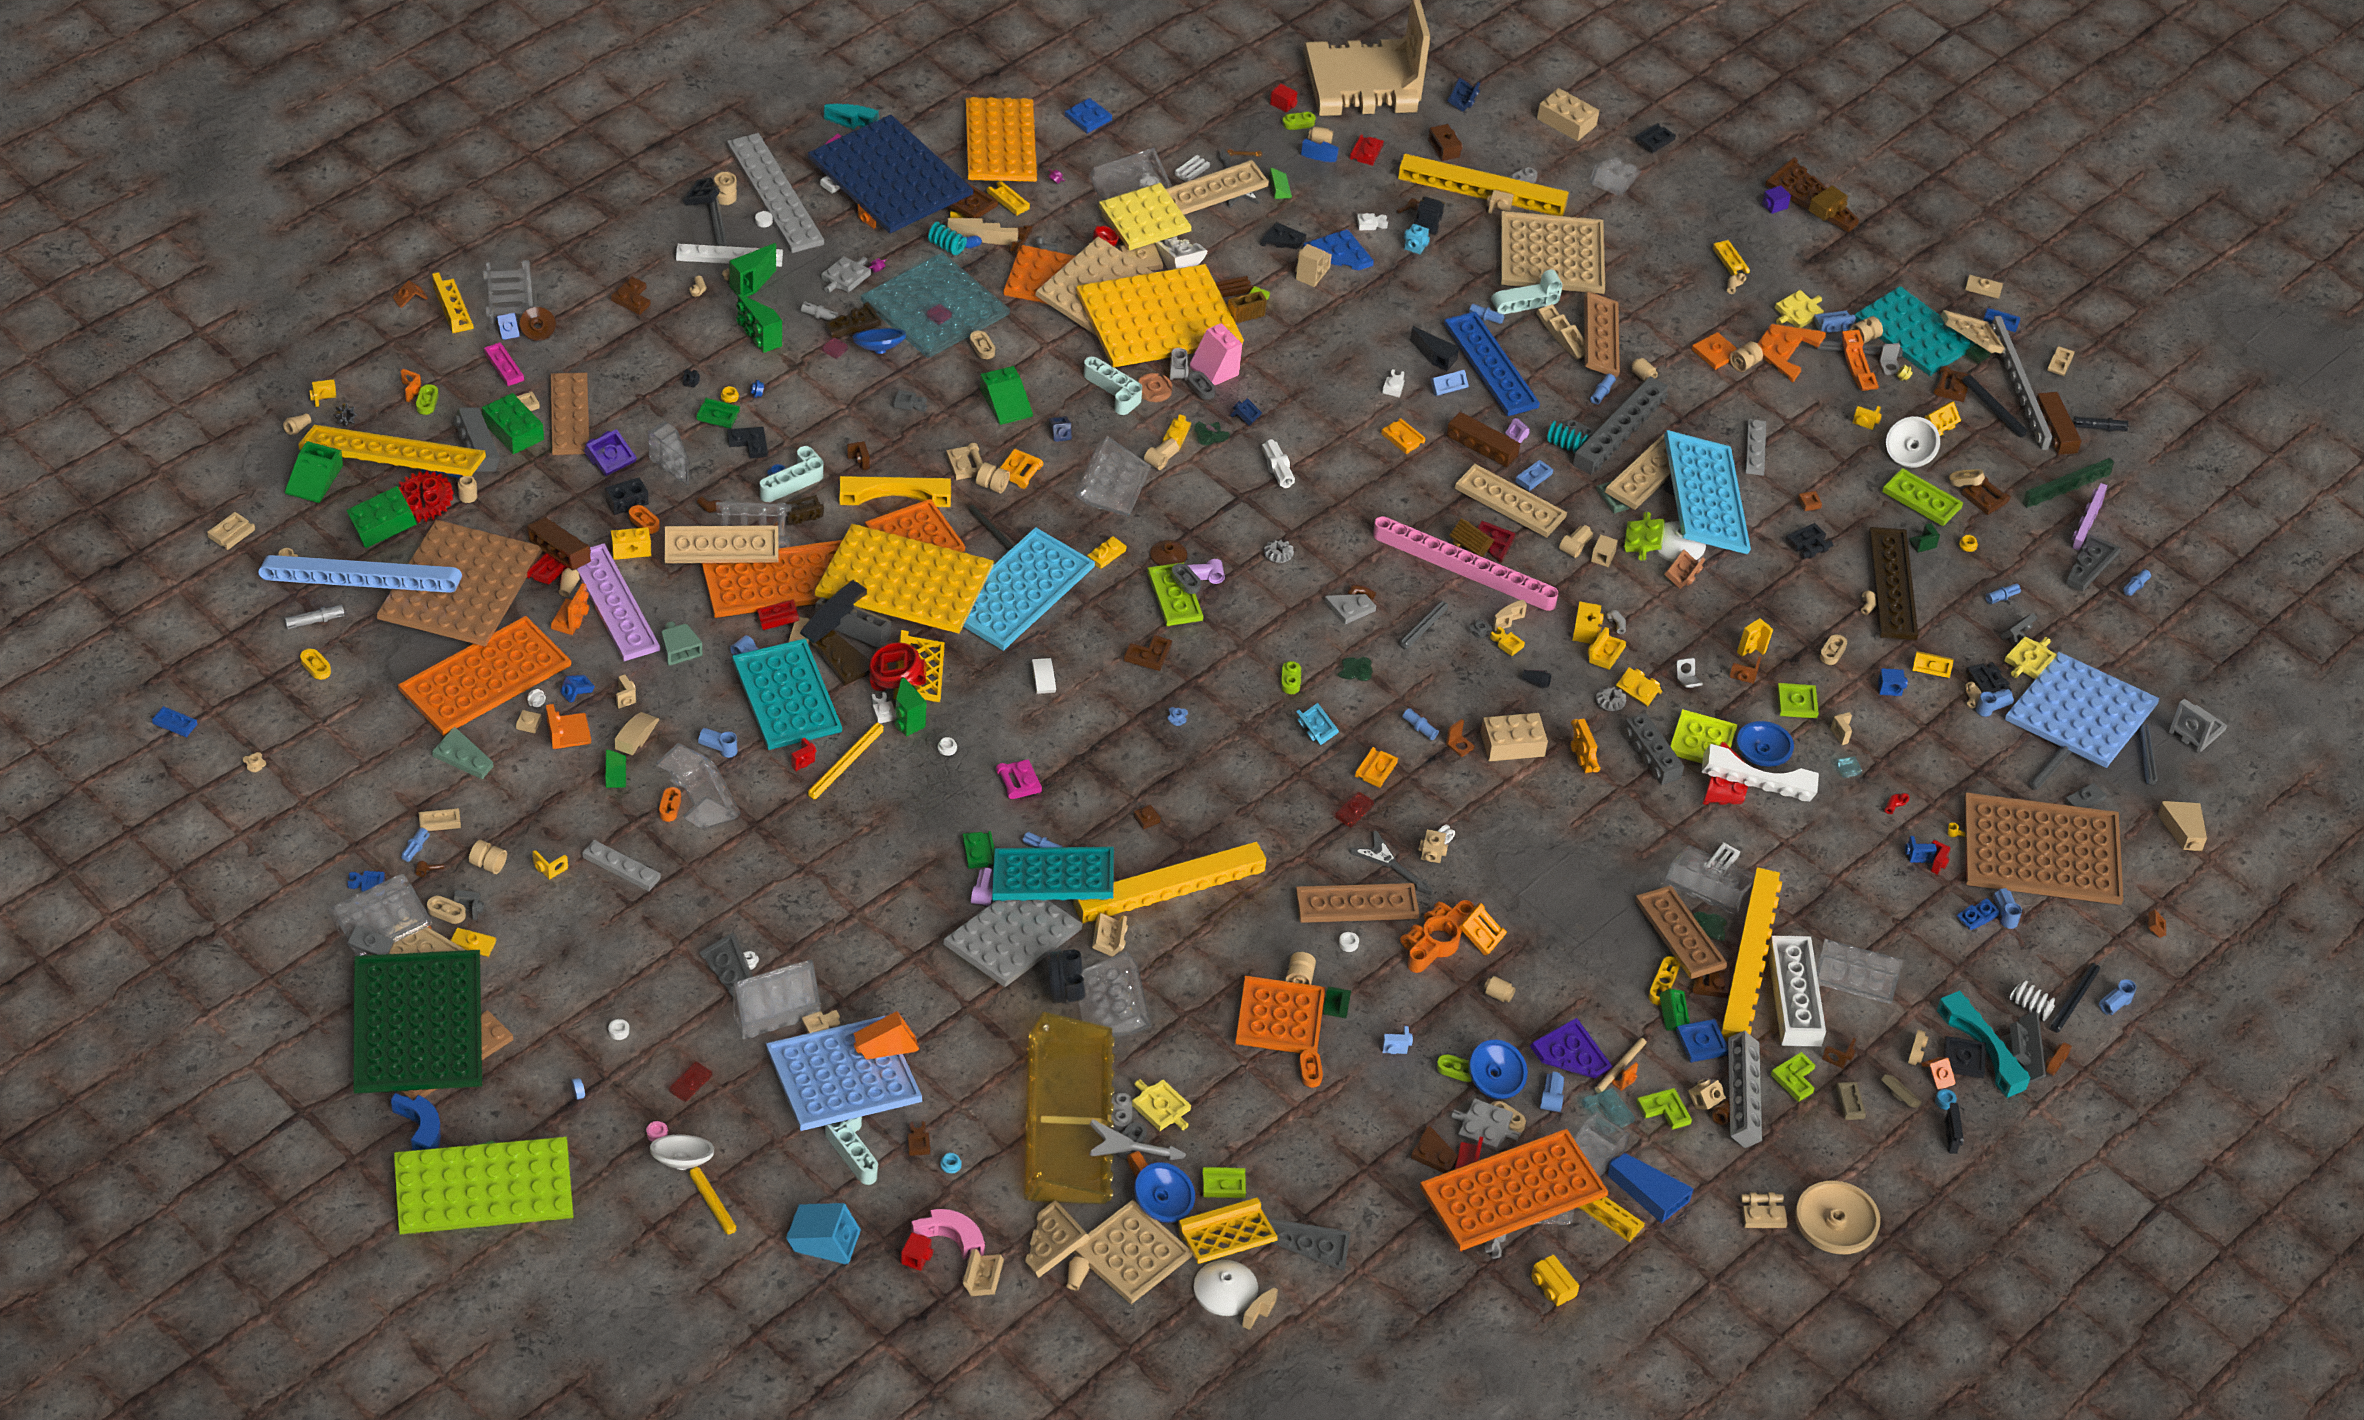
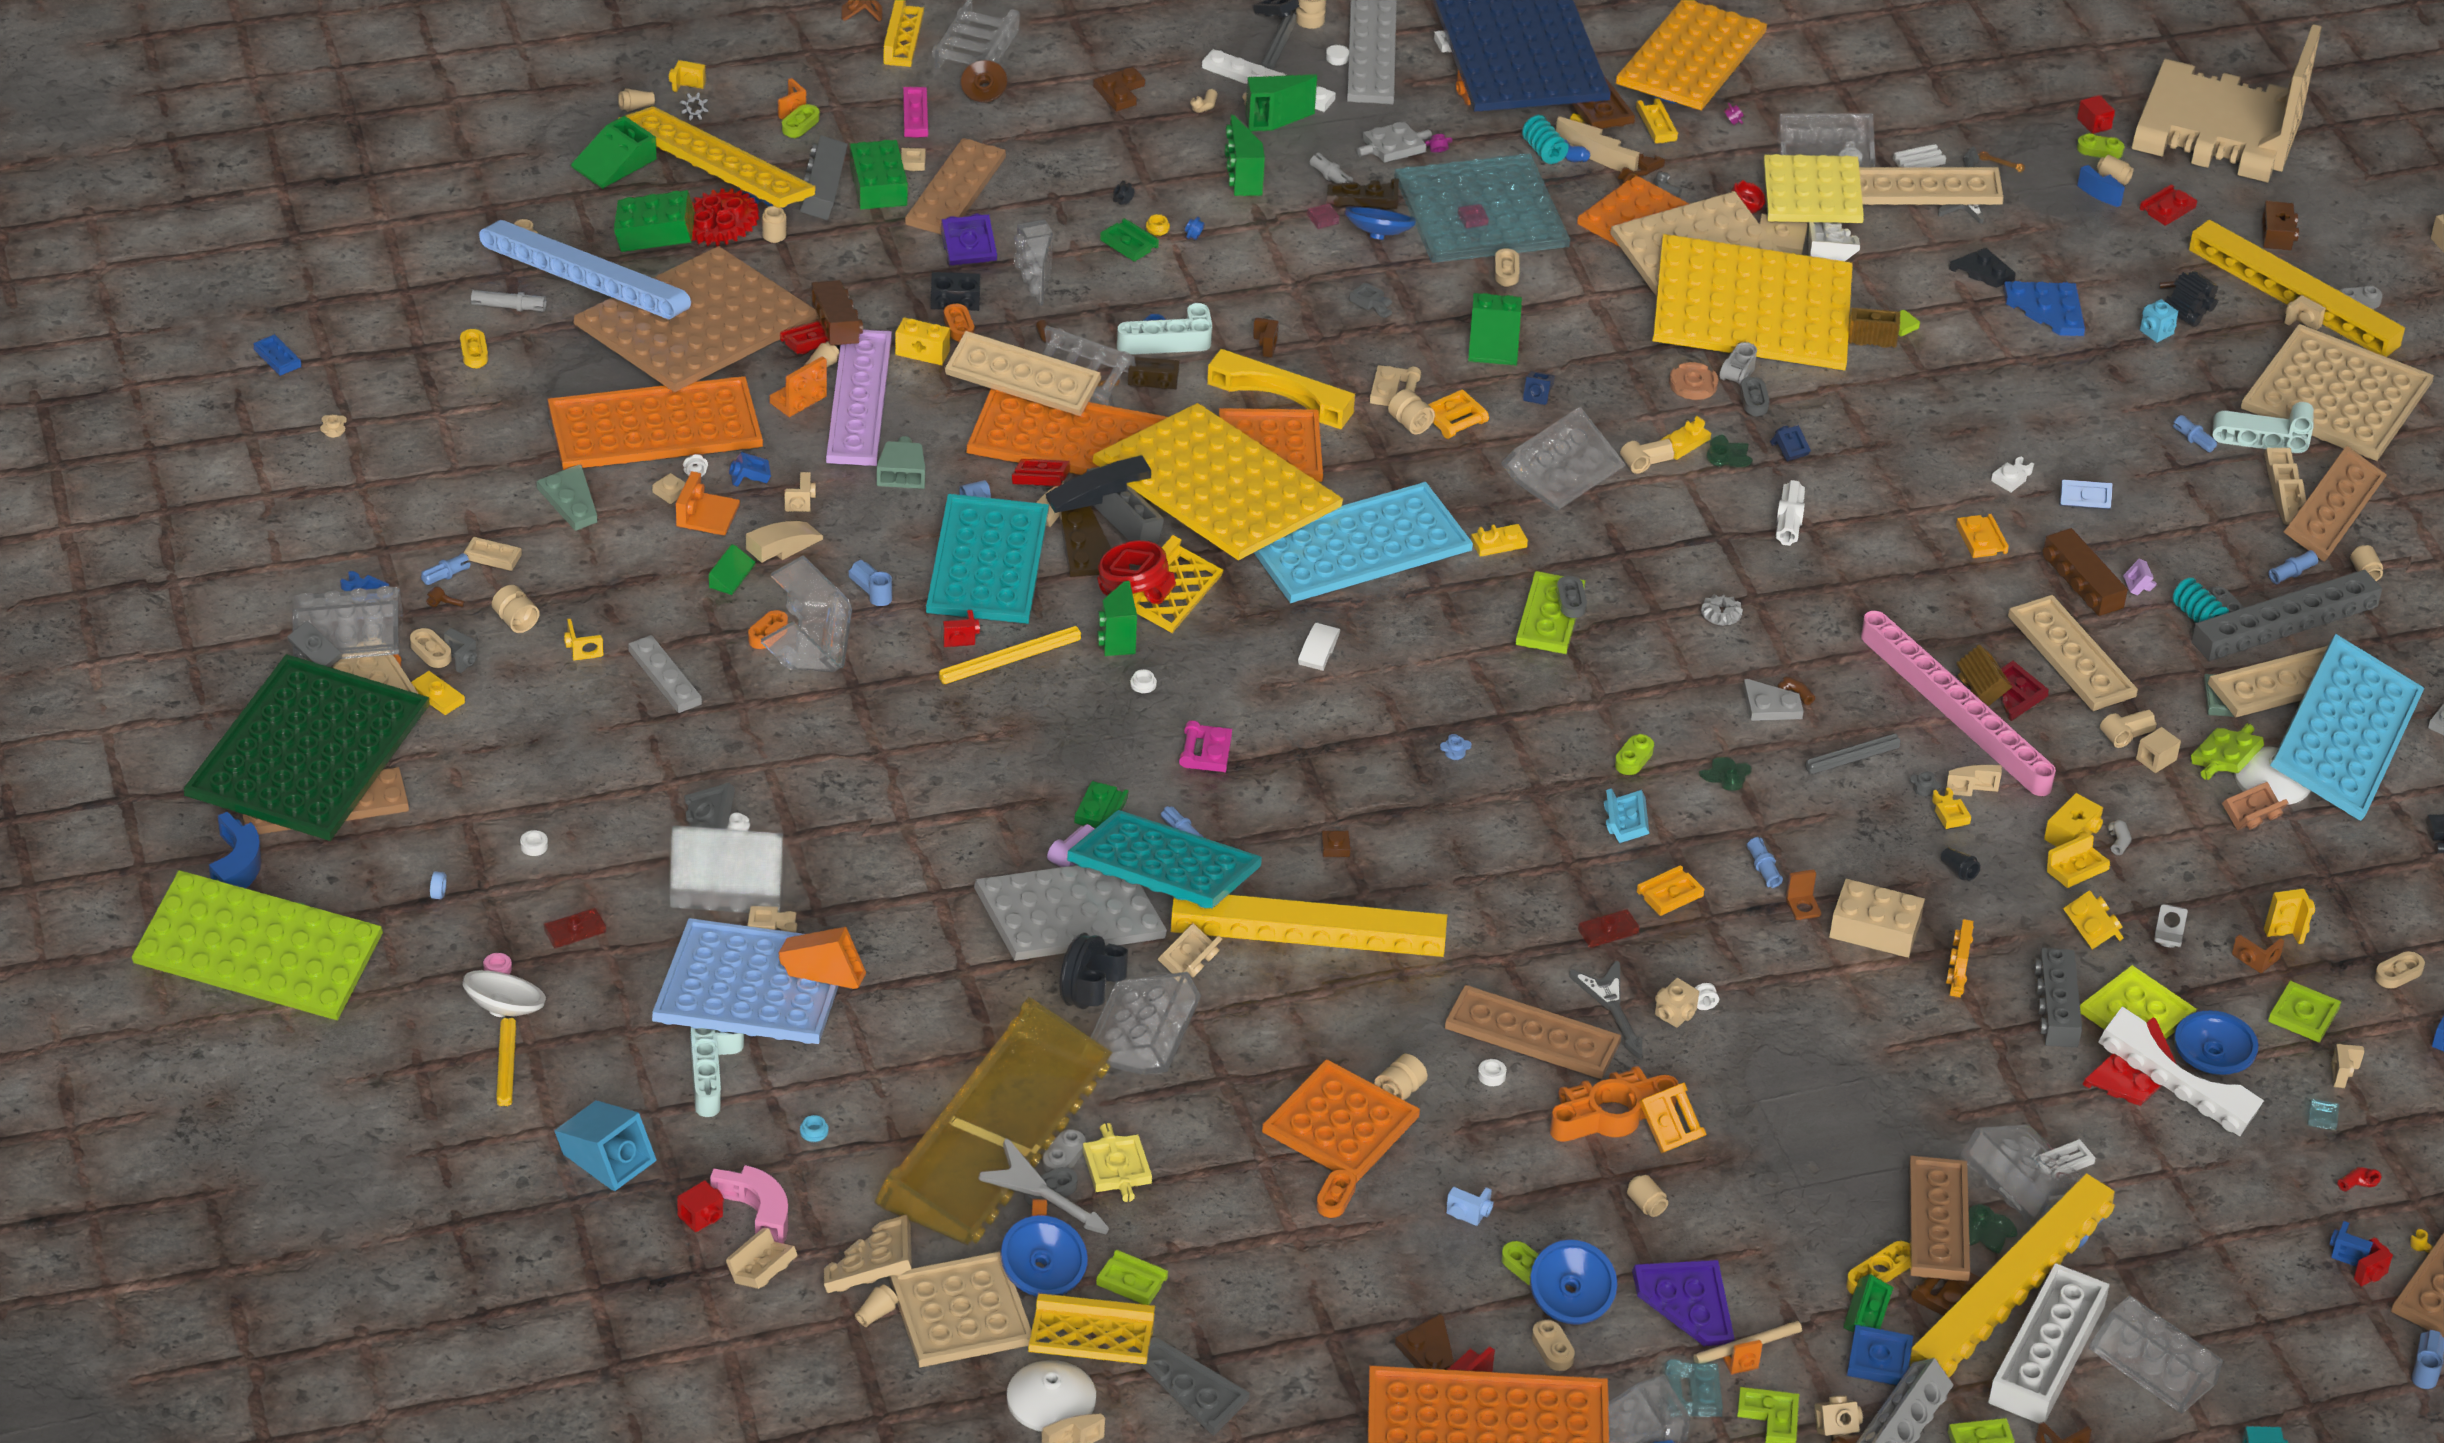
camera: 30 degrees right, 5 degrees down
tan plate [207,512,255,550] -> none
bracket [494,313,520,340] -> none
black plate [727,426,768,459] -> none
white plate [872,692,896,723] -> none
reddish brown plate [908,1121,930,1156] -> none
pearl dark grey bar [968,504,1014,551] -> none
blue plate [1065,98,1112,133] -> none
light aqua beam [1084,357,1142,415] -> none
reddish brown plate [1124,635,1172,671] -> none
reddish brown dish [1150,540,1187,566] -> none
lavender piece [1188,559,1225,584] -> none
bright pink slope [1189,323,1242,385] -> none
reddish brown tile [1215,276,1253,298] -> none
bright green slope [1269,168,1292,199] -> none
tan brick [1295,244,1332,287] -> none
dark green panel [1323,987,1351,1019] -> none
white plate [1357,213,1388,230] -> none
black slope [1410,326,1459,371] -> none
blue plate [1444,311,1540,416] -> none
dark blue bracket [1447,77,1481,112] -> none
light grey plate [1452,1099,1520,1151] -> none
medium blue plate [1515,460,1553,491] -> none
medium blue piece [1540,1072,1564,1113] -> none
light grey gear [1596,686,1626,711] -> none
blue slope [1957,898,2000,930] -> none

